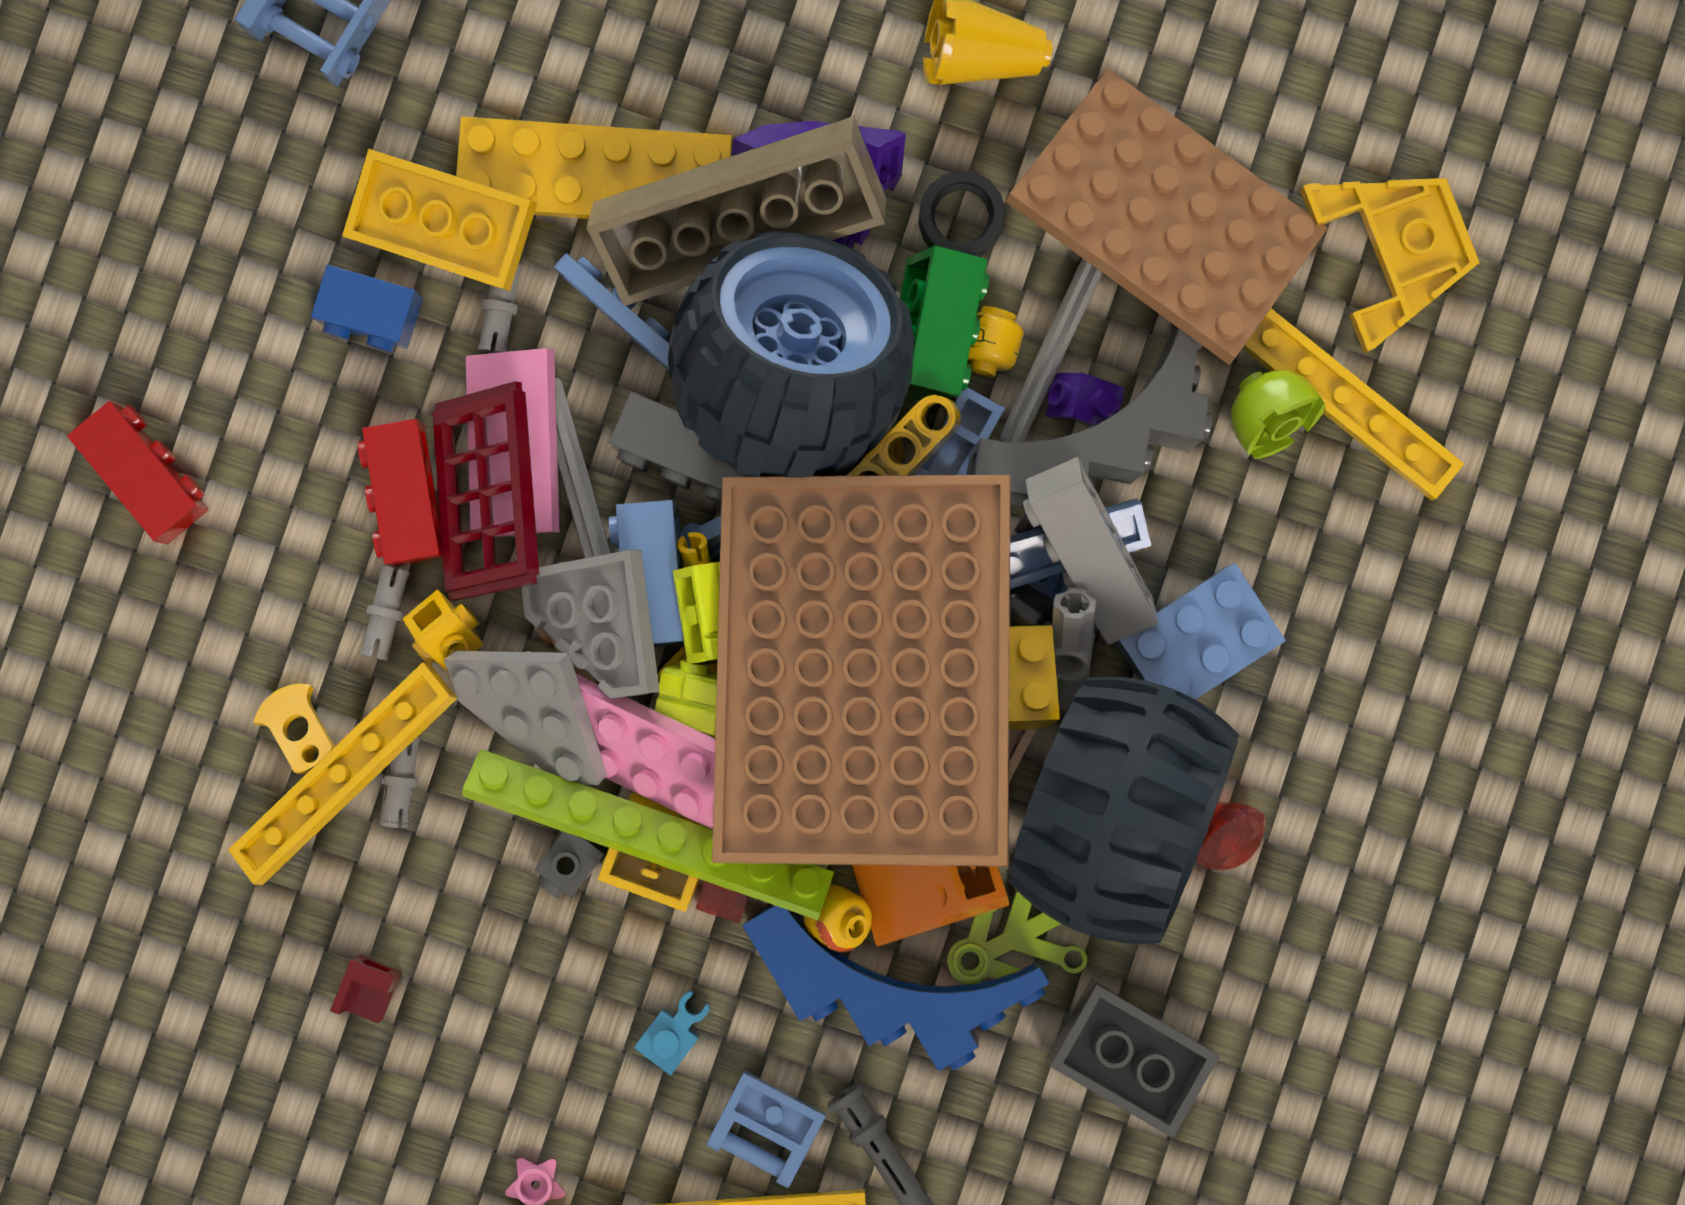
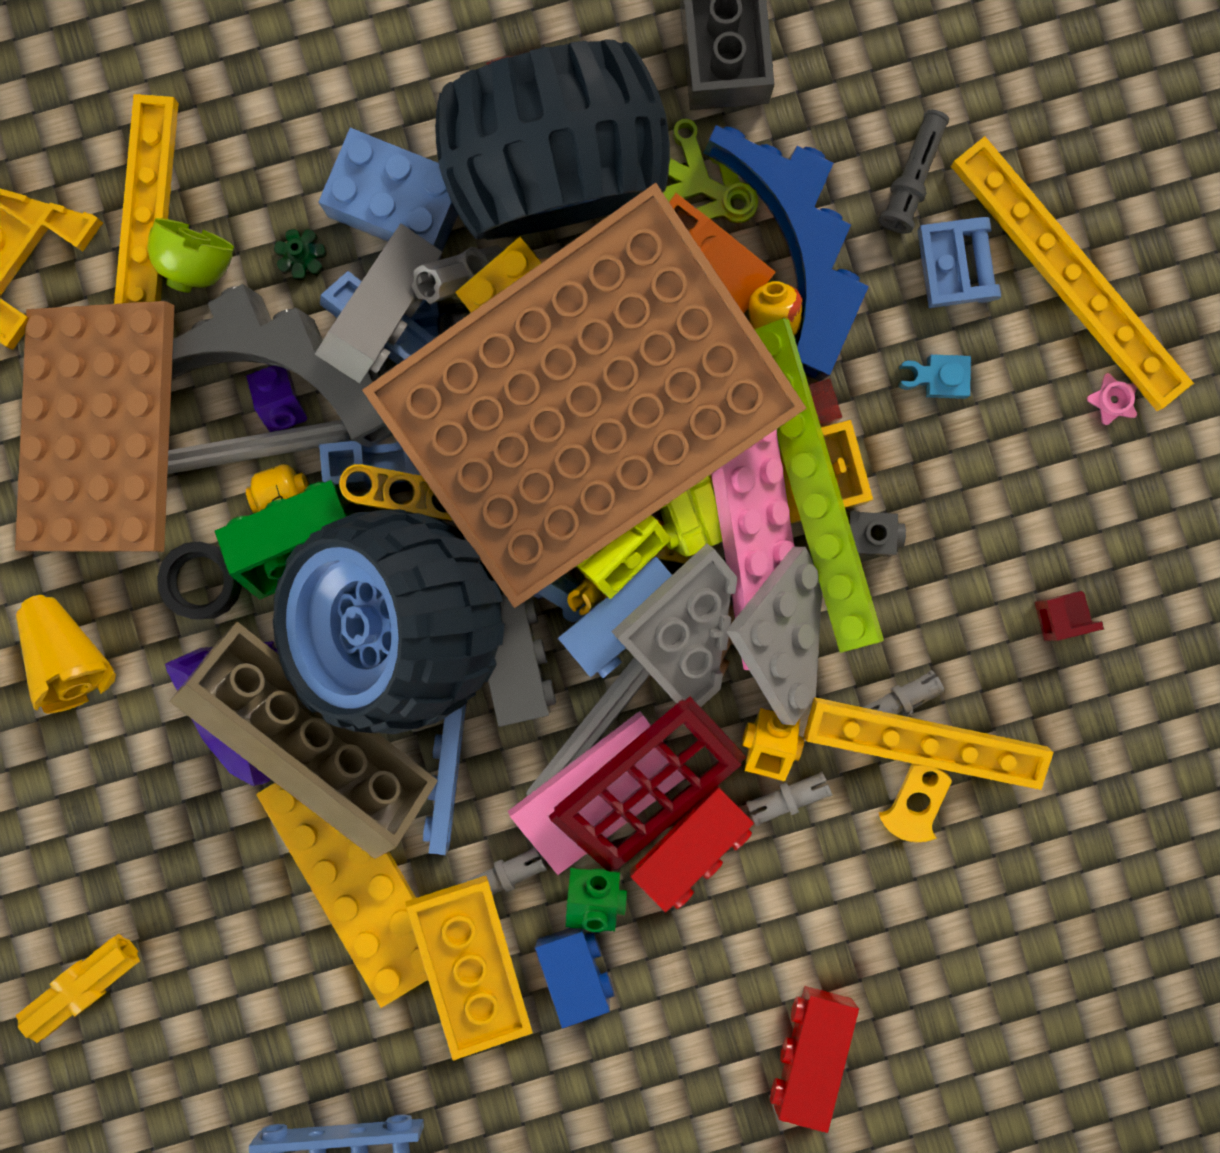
camera: 130 degrees left, 0 degrees up
none -> dark green plant [274,229,327,280]
none -> green brick [565,868,627,932]

